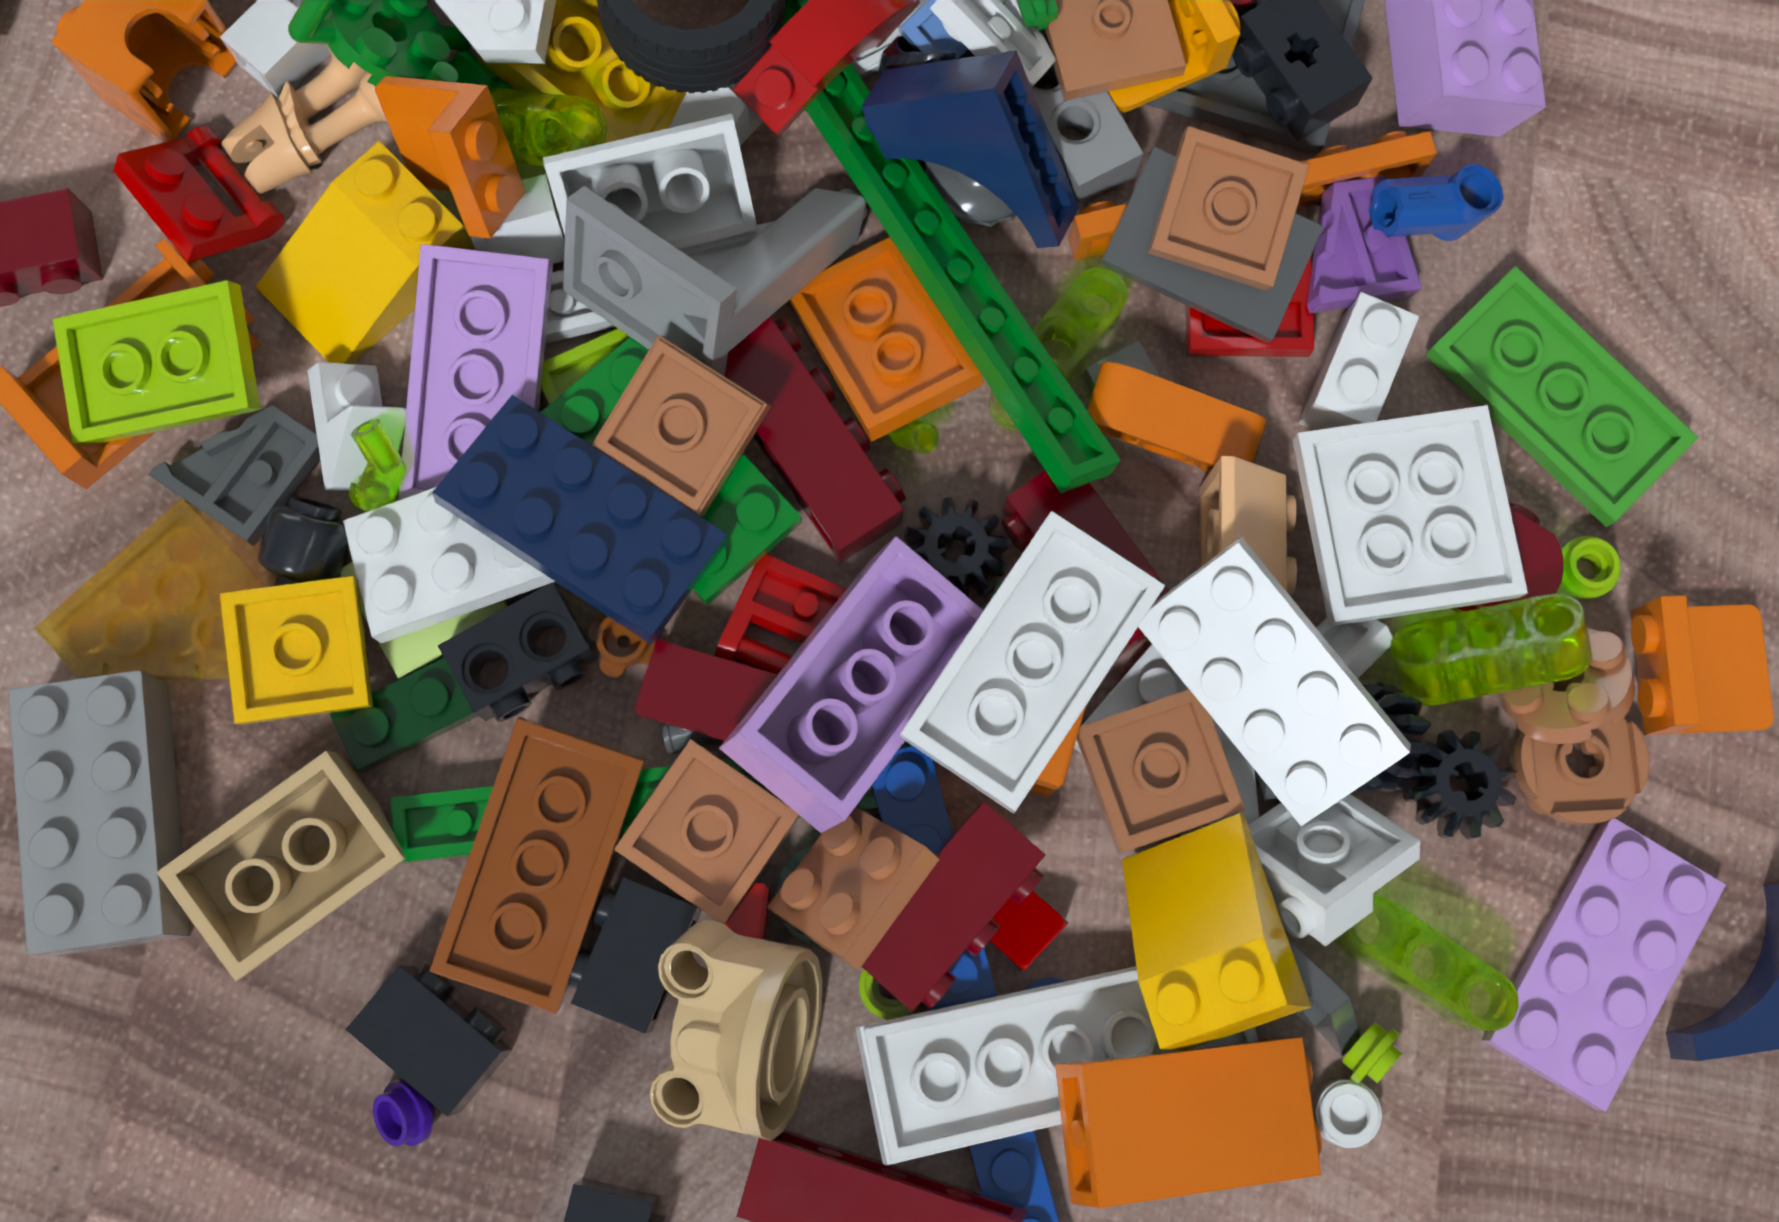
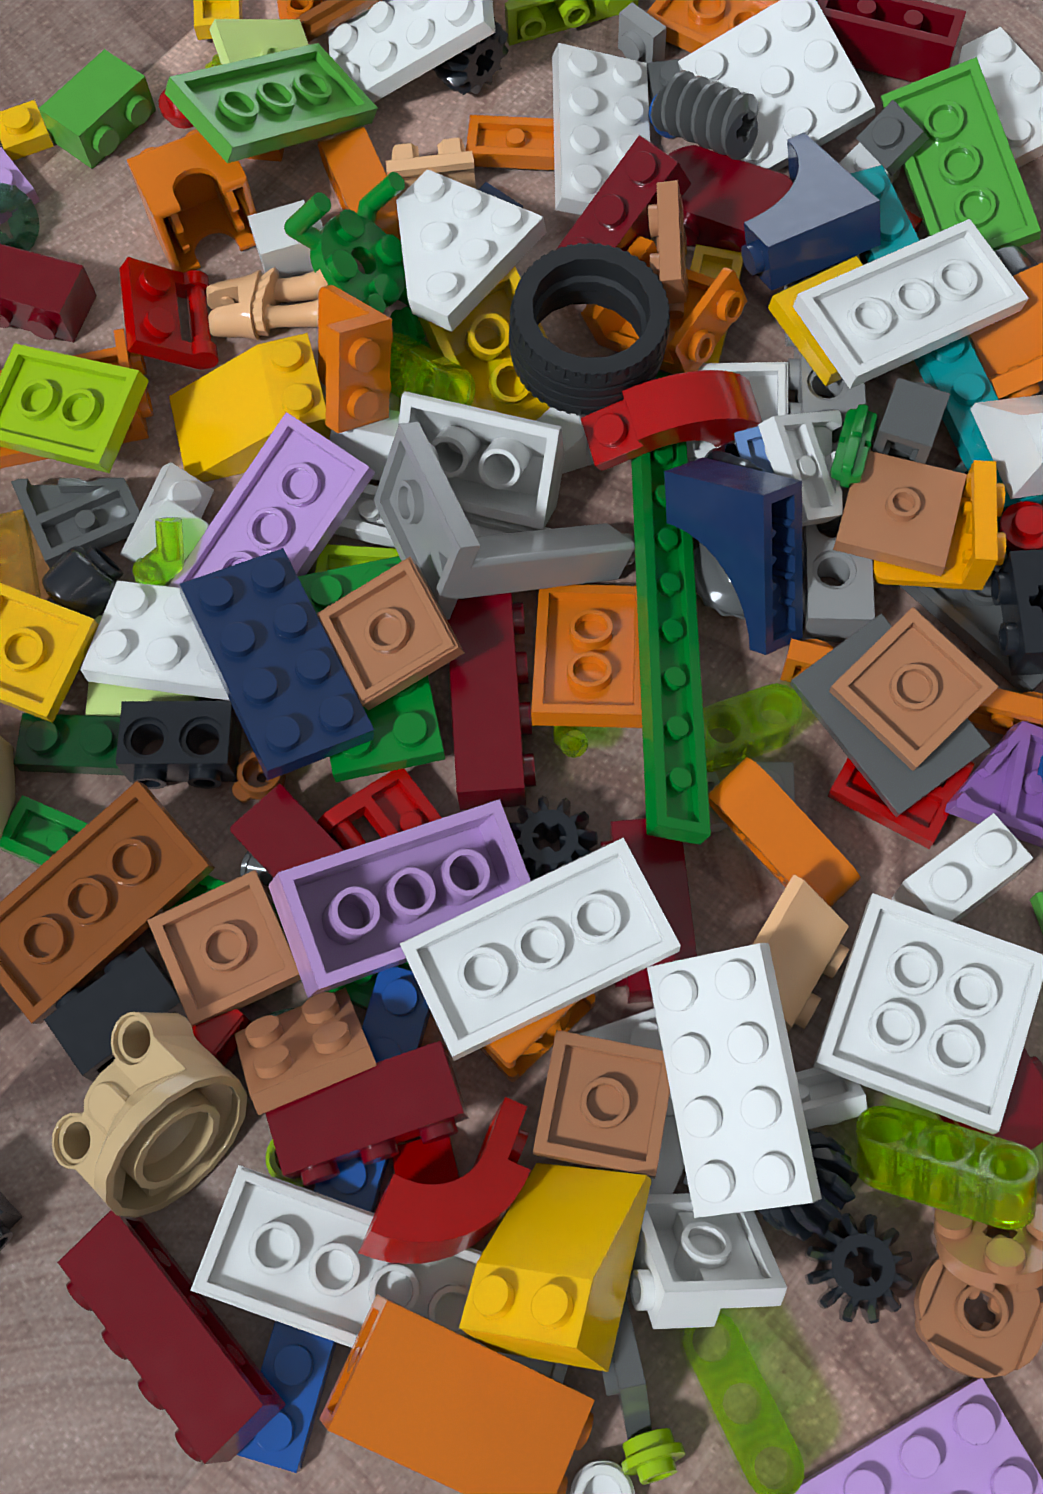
camera: 40 degrees right, 10 degrees down
none -> red arch [358,1097,531,1264]

